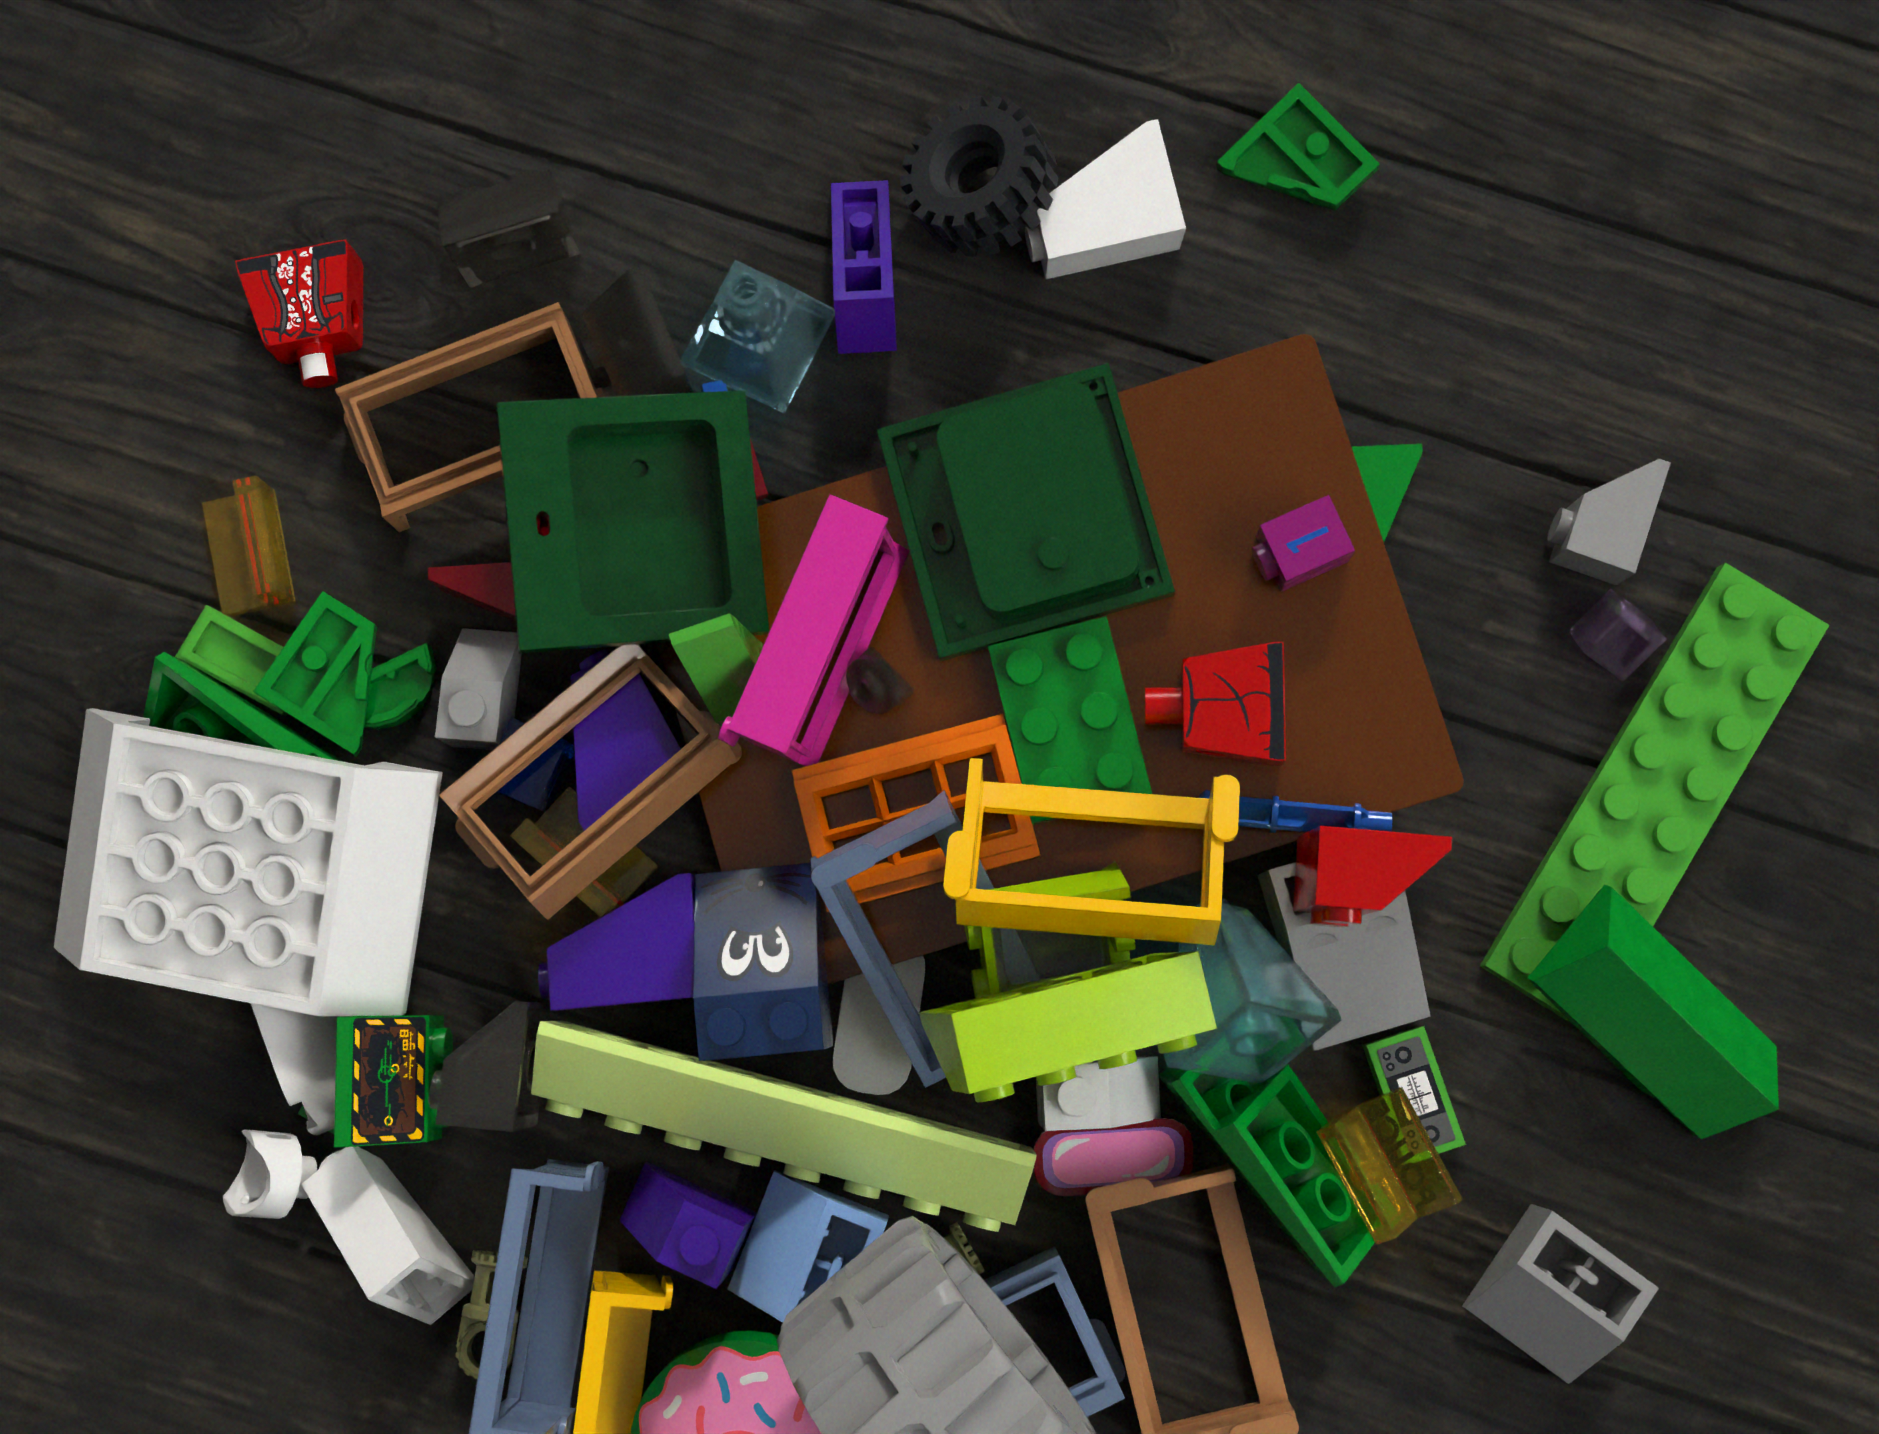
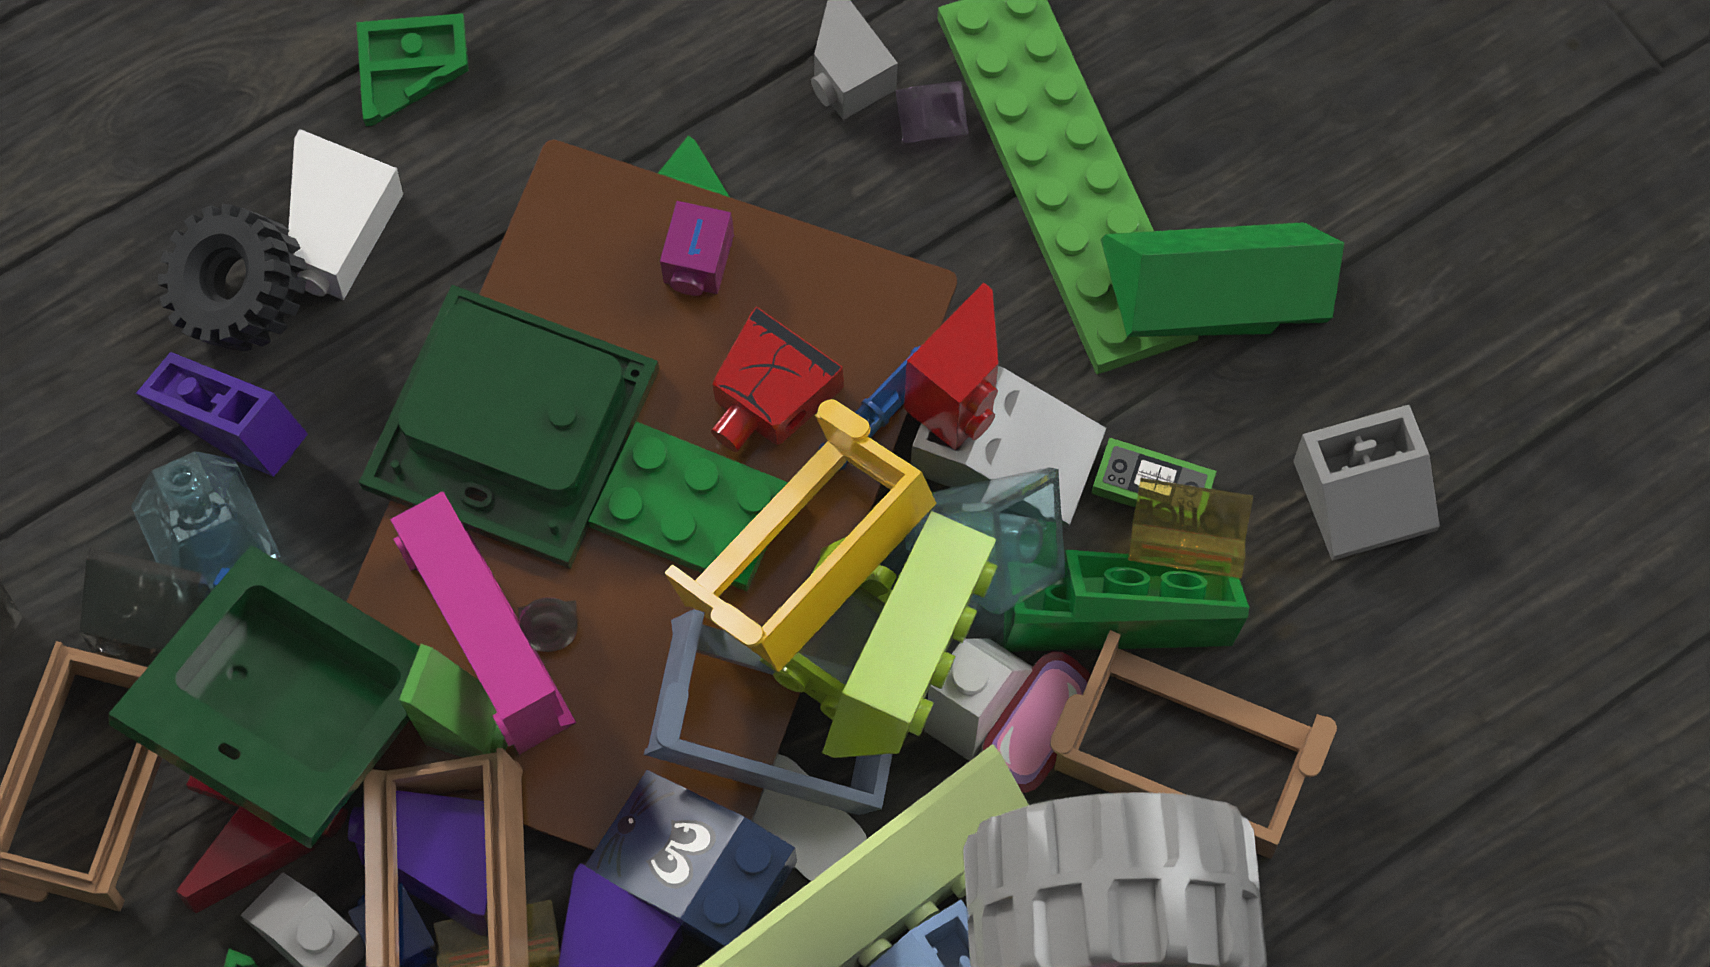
camera: 55 degrees left, 15 degrees down
orange piece [791,714,1041,912] -> none

